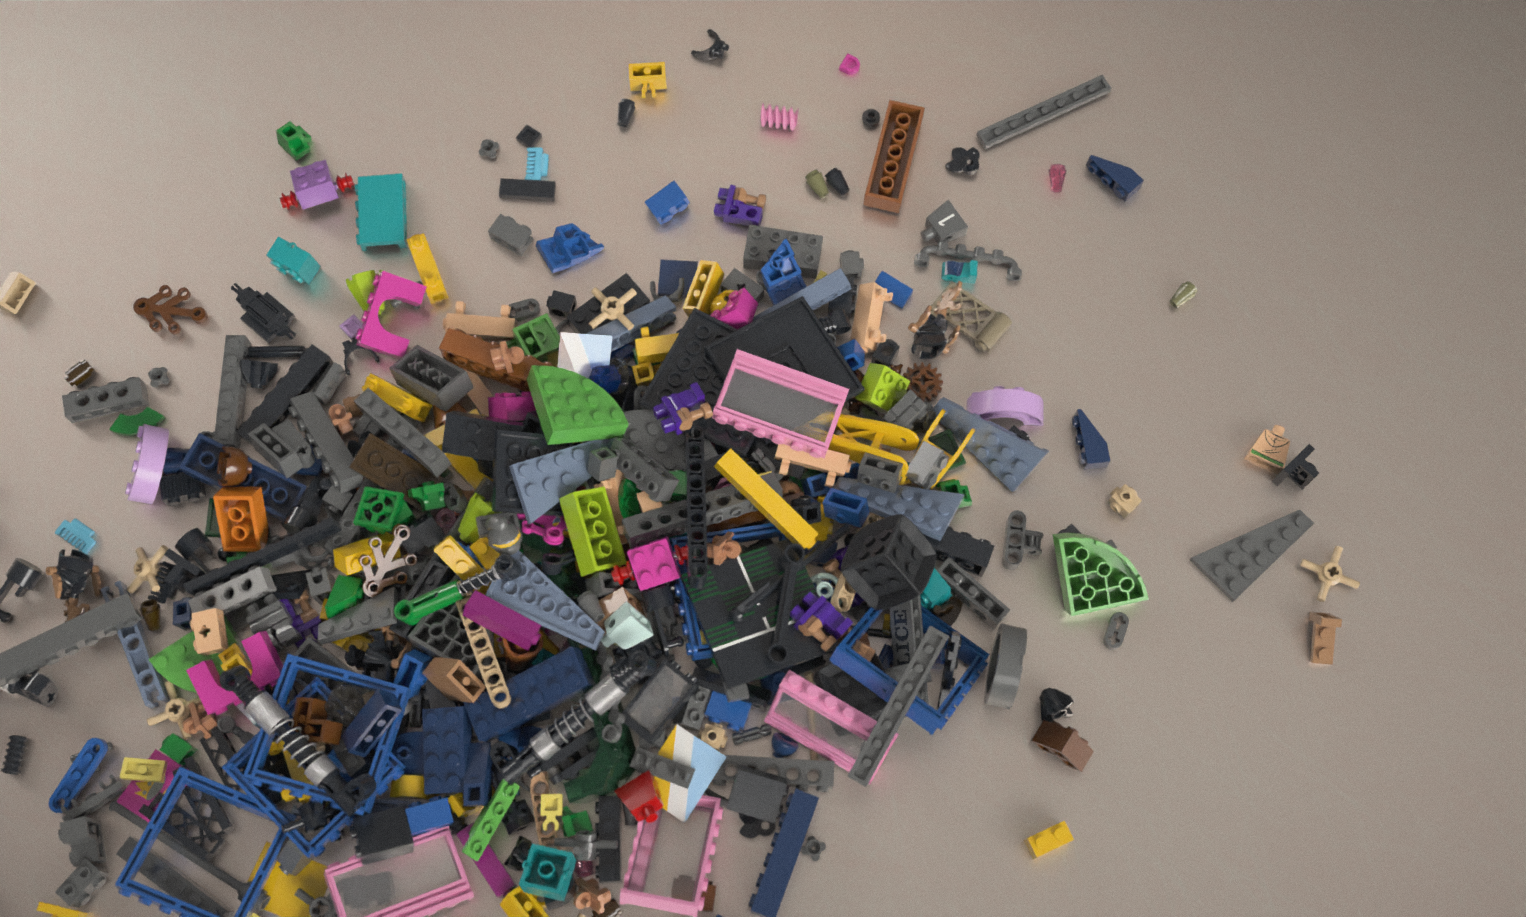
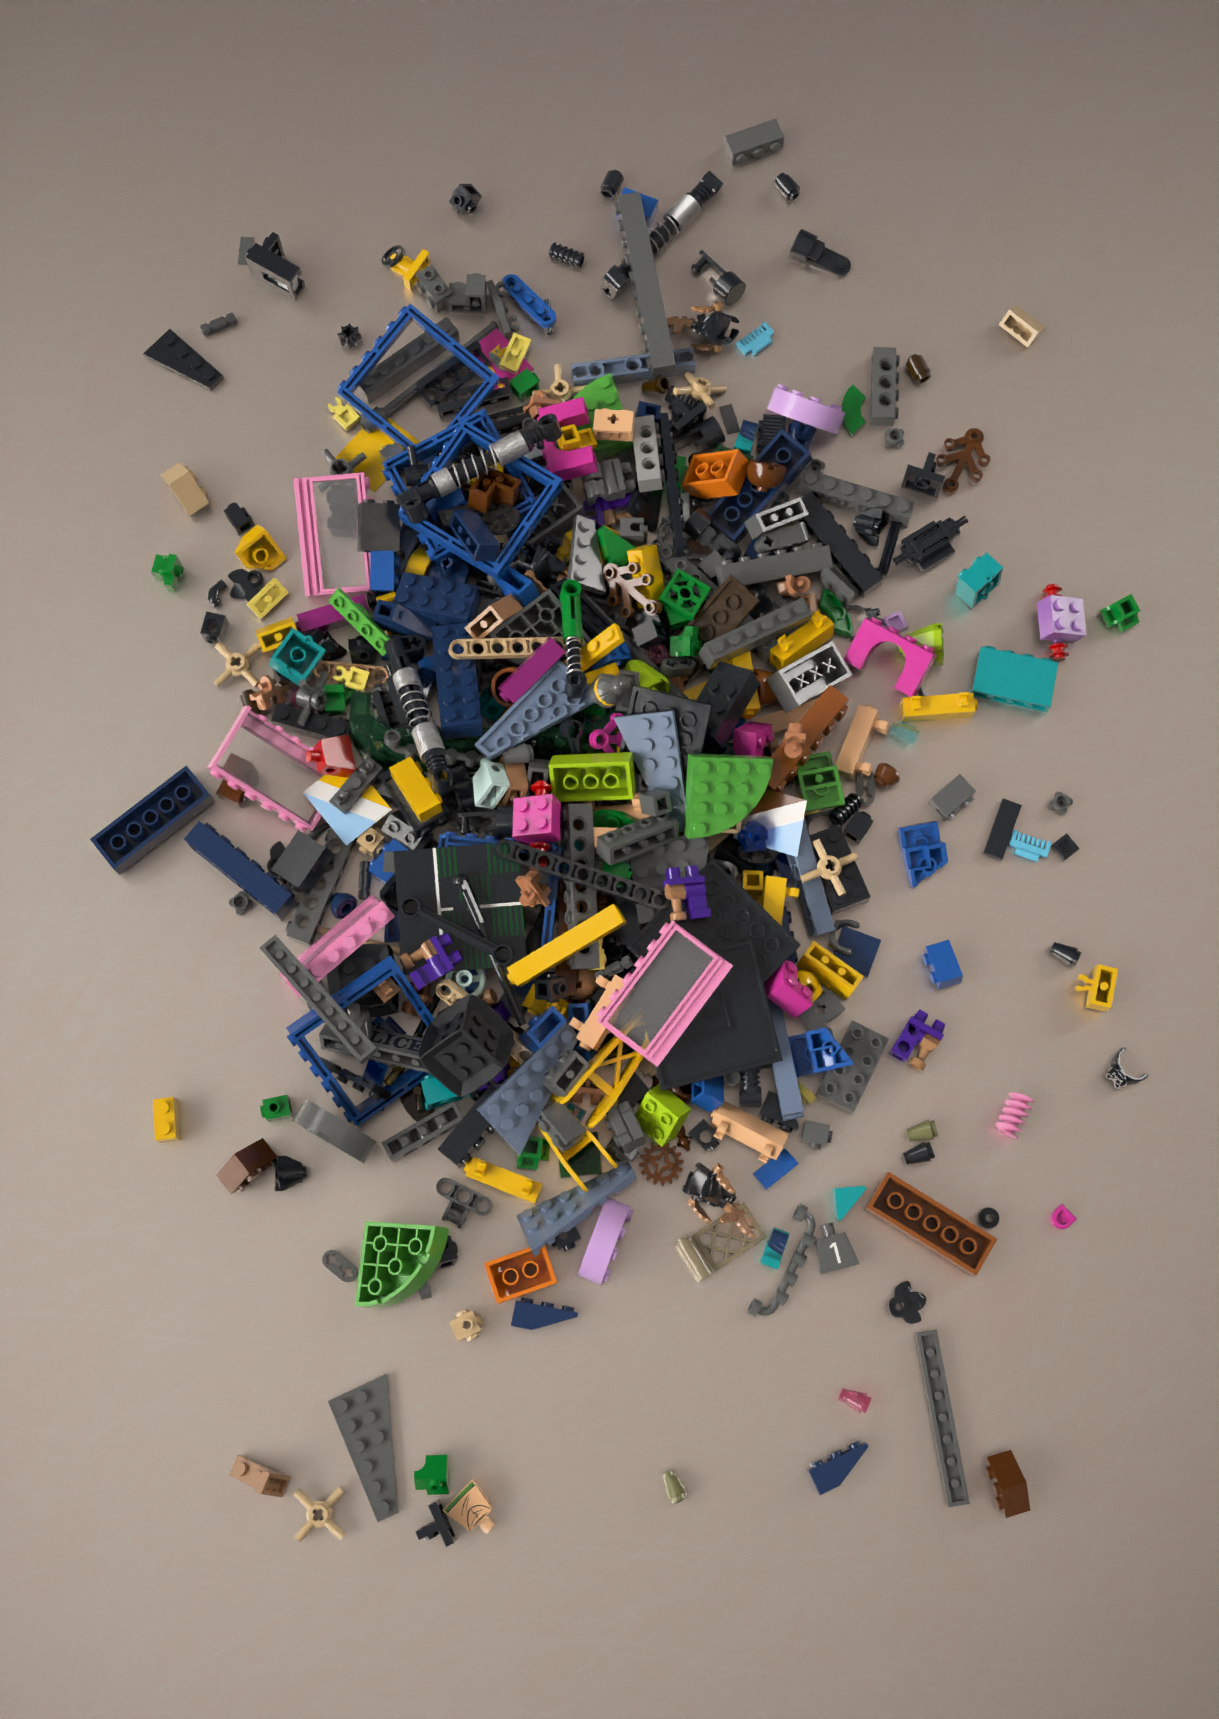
camera: 110 degrees right, 5 degrees up
none -> green brick [260,1095,293,1122]
none -> yellow brick [389,756,443,823]
none -> green brick [414,1455,449,1495]
none -> yellow brick [464,1156,543,1205]
none -> orange brick [484,1245,558,1304]
none -> dark grey window [719,404,740,435]
none -> leg [734,420,758,455]
none -> green tile [818,589,853,638]
none -> black piece [828,793,862,826]
none -> teal slope [832,1186,867,1222]
none -> reddish brown cone [874,763,900,788]
none -> clear light blue brick [889,720,920,746]
none -> black bracket [901,452,945,498]
none -> reddish brown brick [985,1450,1030,1518]

